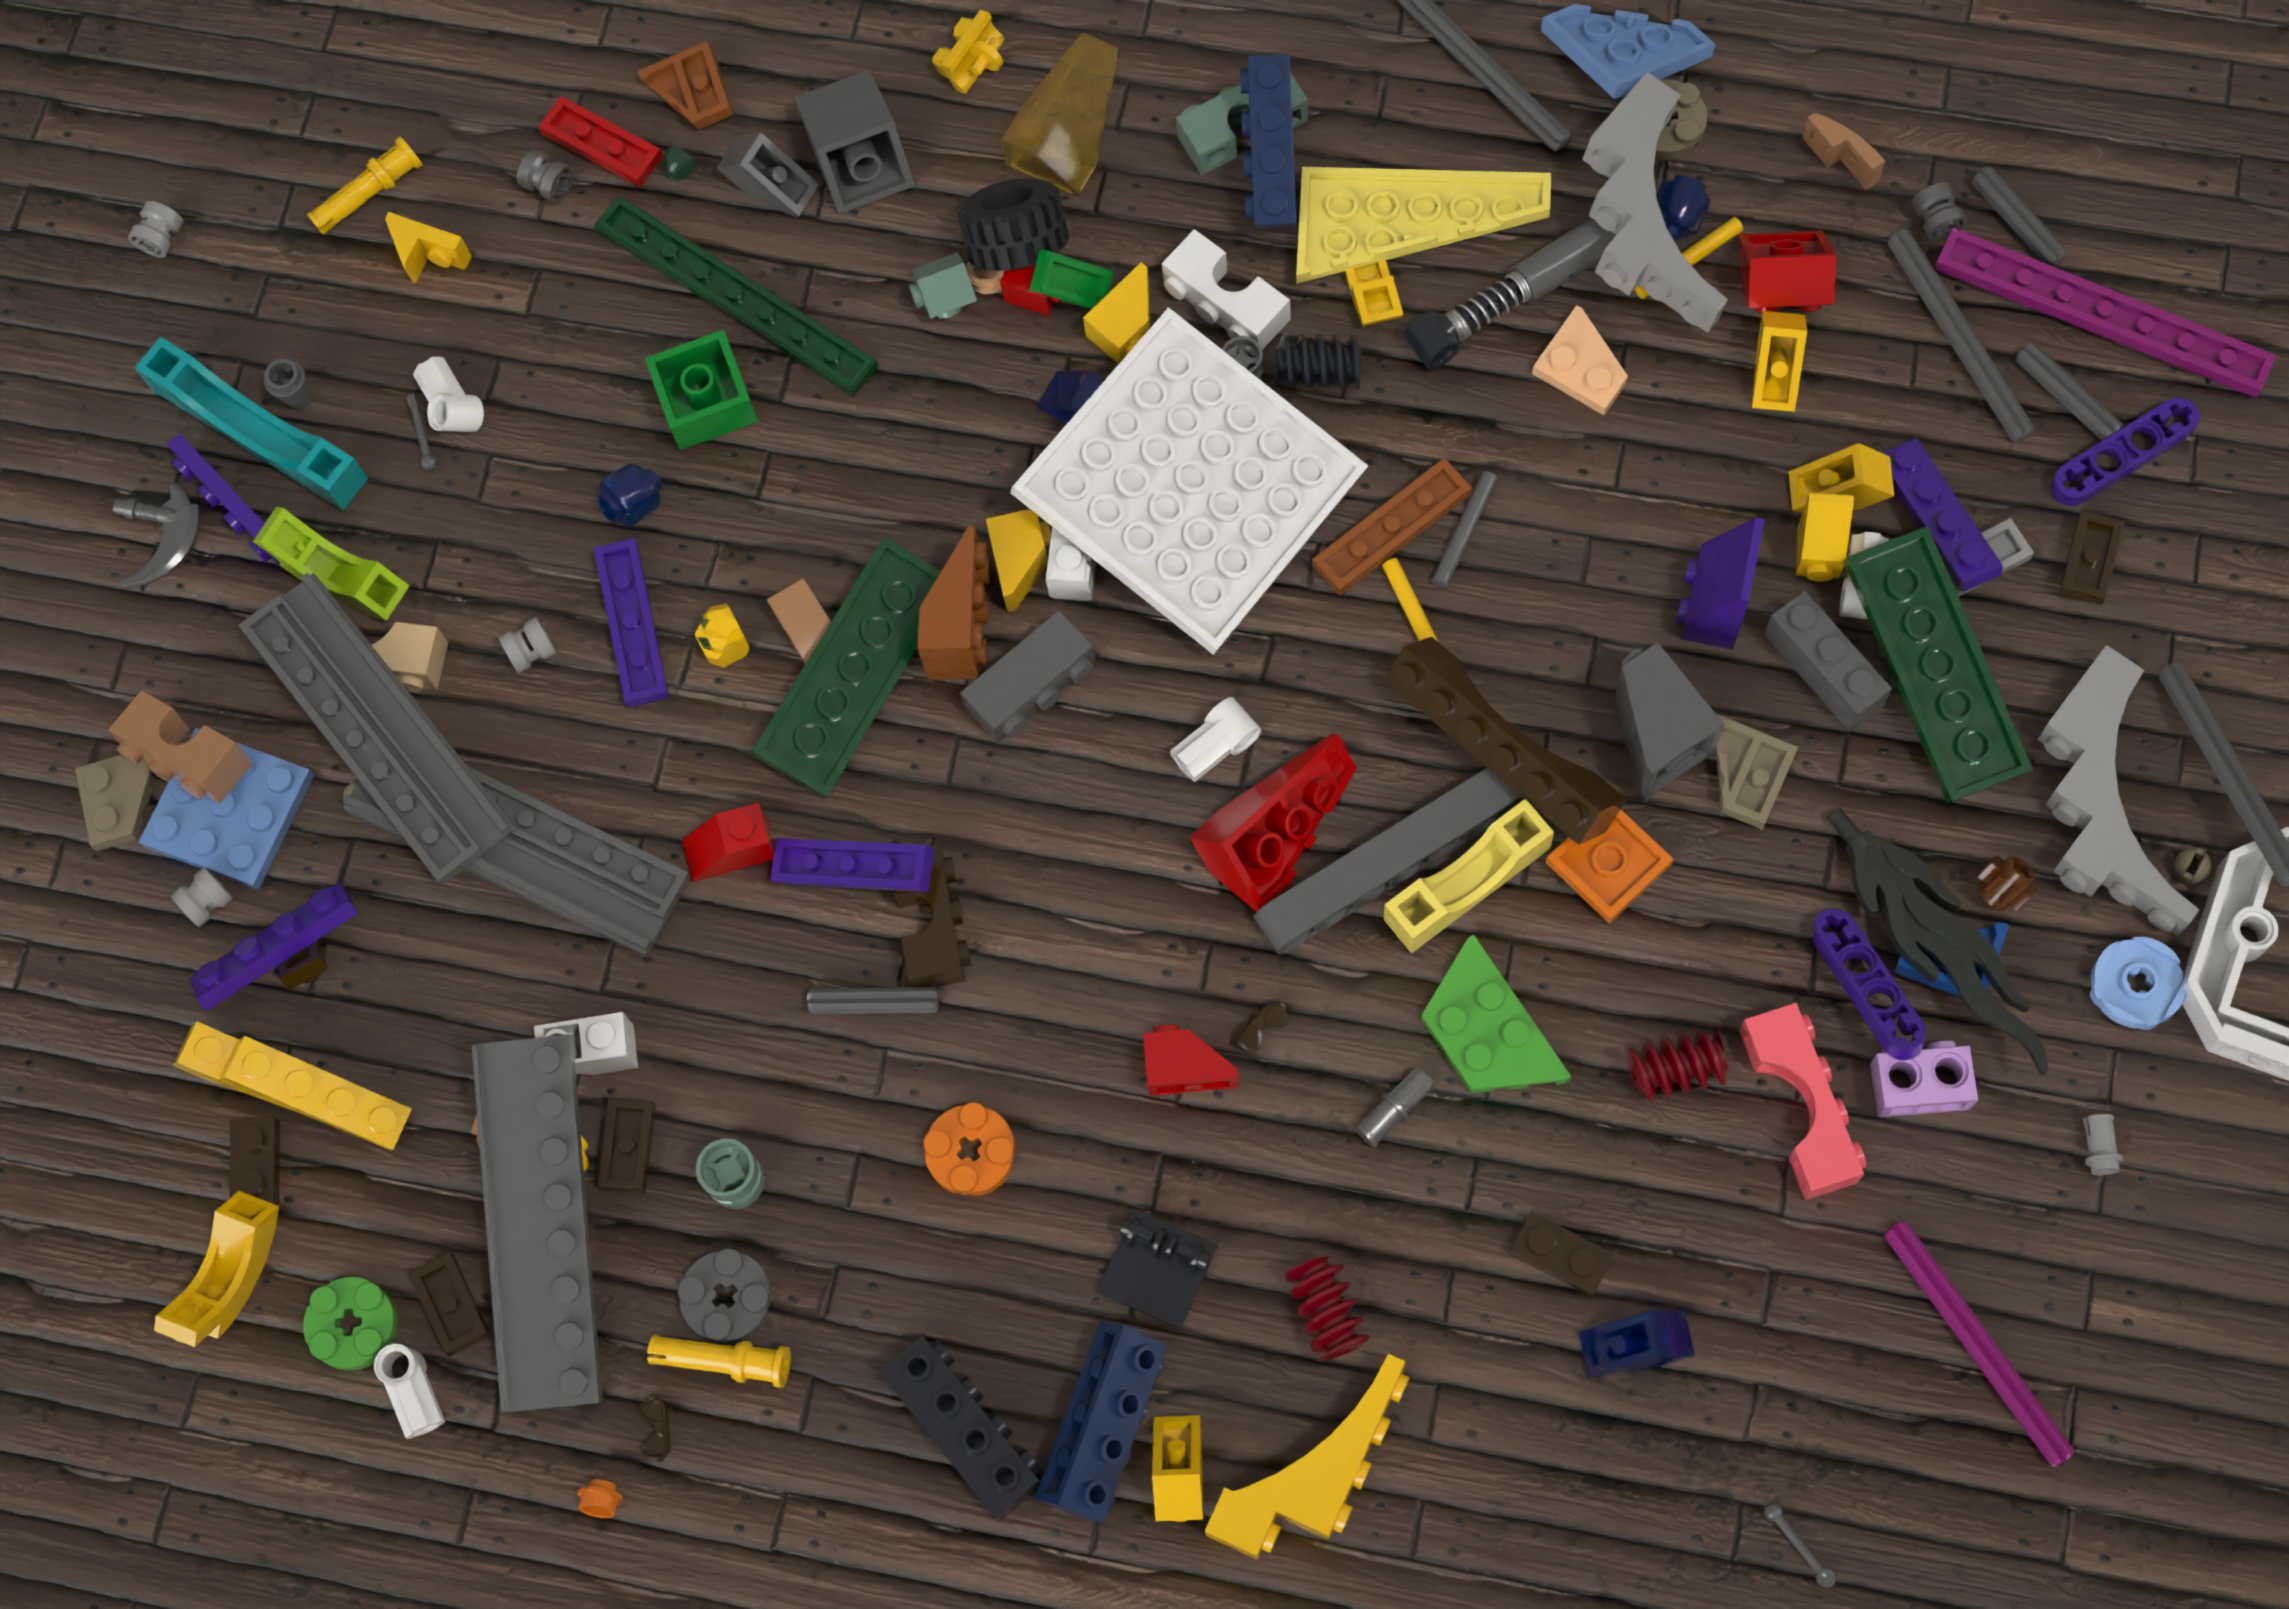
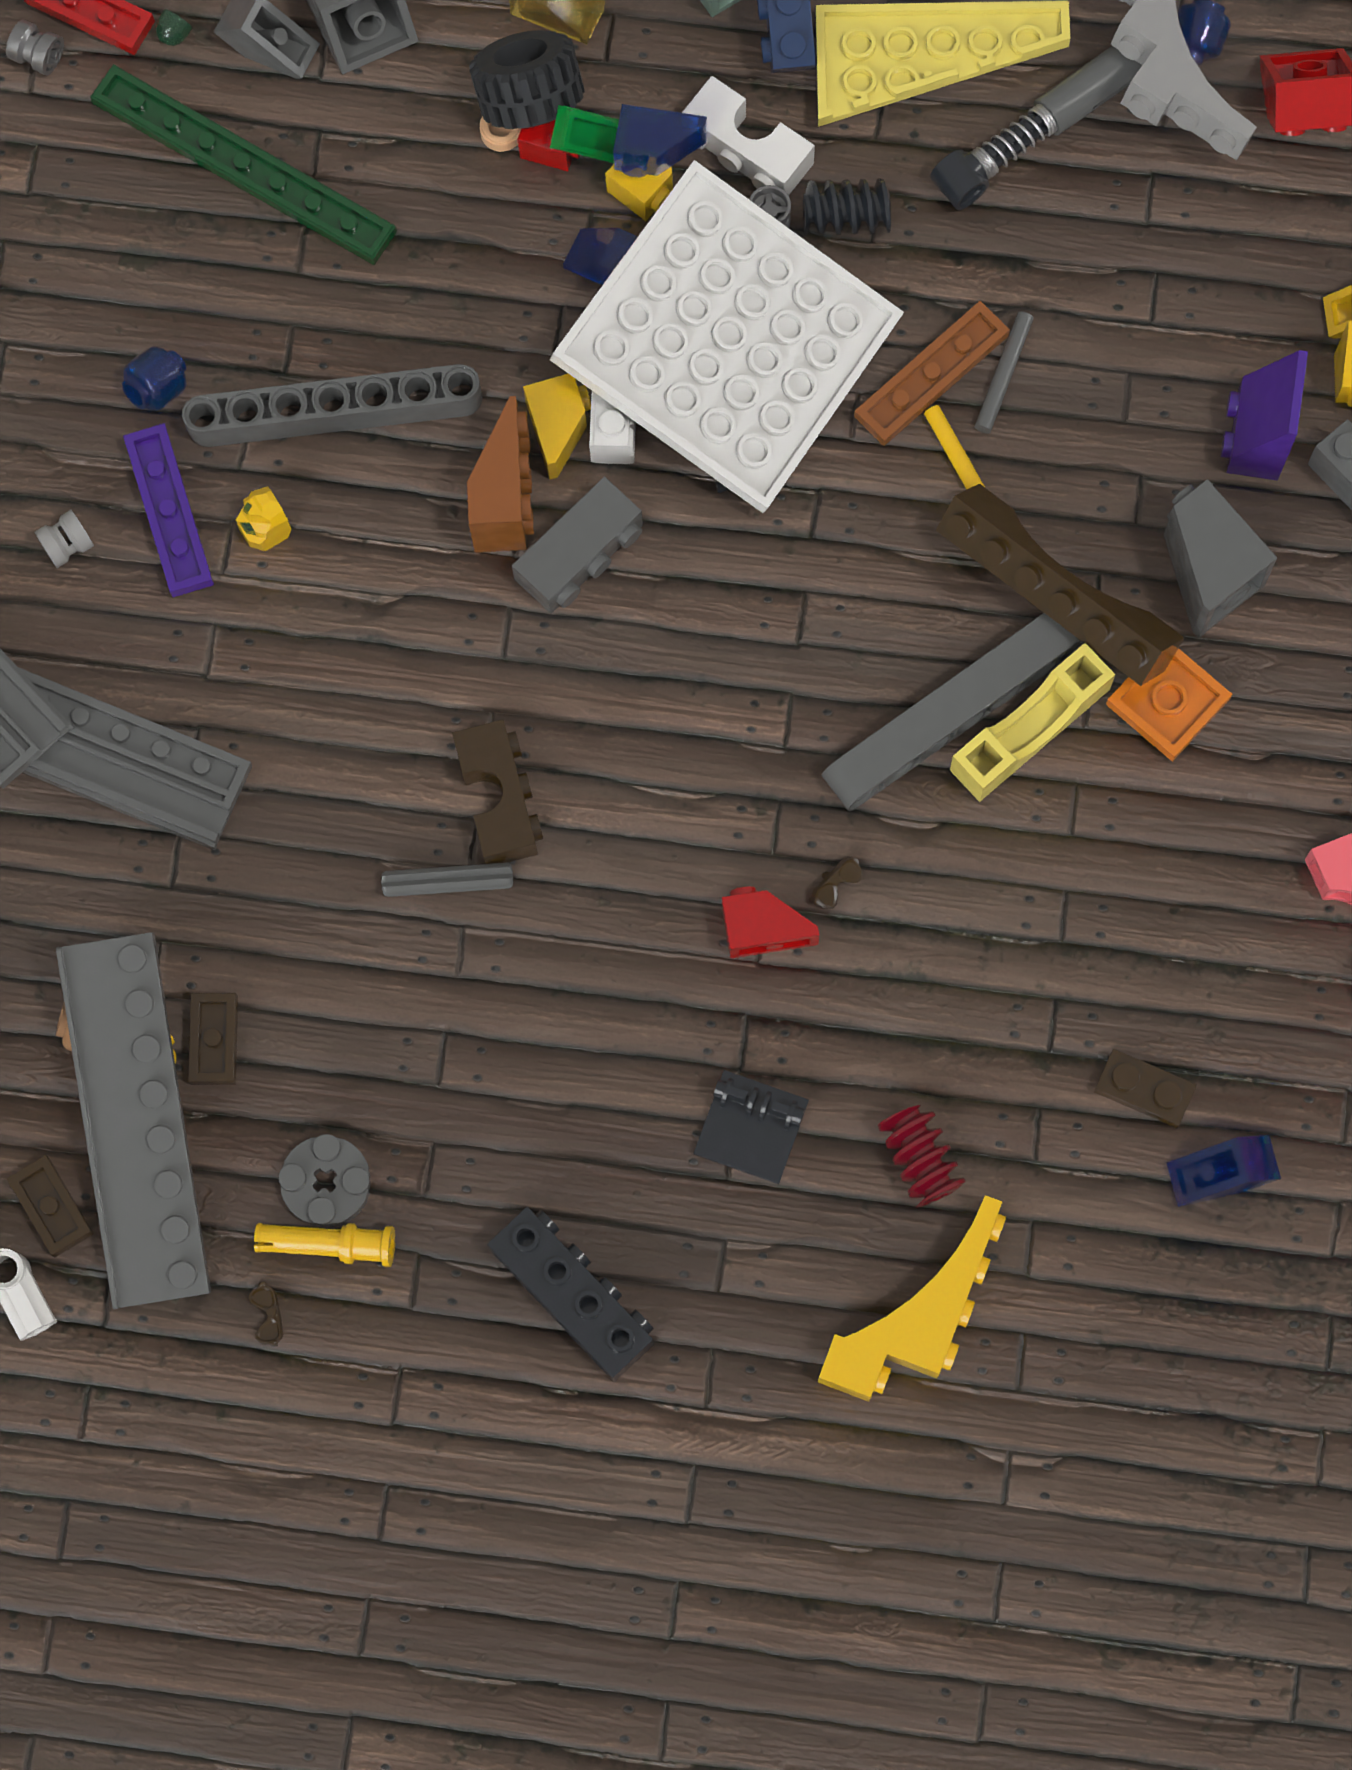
camera: 10 degrees left, 5 degrees up
white slope [534,1012,638,1075] -> none
orange plate [577,1479,623,1518] -> none
green brick [644,329,759,450] -> none
red slope [682,802,775,882] -> none
sand green wheel [695,1138,765,1209] -> none
dark green plate [751,536,941,800] -> none
medium nougat slope [767,578,831,664] -> none
dark purple plate [770,838,935,892] -> none
sand green brick [908,253,977,319] -> none
orange plate [924,1103,1015,1196] -> none
dark blue brick [1034,1321,1168,1524] -> none
yellow slope [1152,1415,1203,1522] -> none
white piece [1170,697,1262,782] -> none
red wedge [1189,733,1357,912] -> none
yellow slope [1344,256,1403,327] -> none
flat silver axle [1354,1068,1435,1148] -> none
bright green wing [1421,935,1571,1094] -> none
light nougat wing [1532,305,1628,415] -> none
dark red piece [1626,1027,1728,1102] -> none
yellow bar [1635,217,1743,299] -> none
dark tan wing [1716,714,1798,830] -> none
yellow slope [1752,311,1807,412] -> none
none -> dark grey beam [182,364,482,447]
none -> clear blue slope [613,104,707,177]

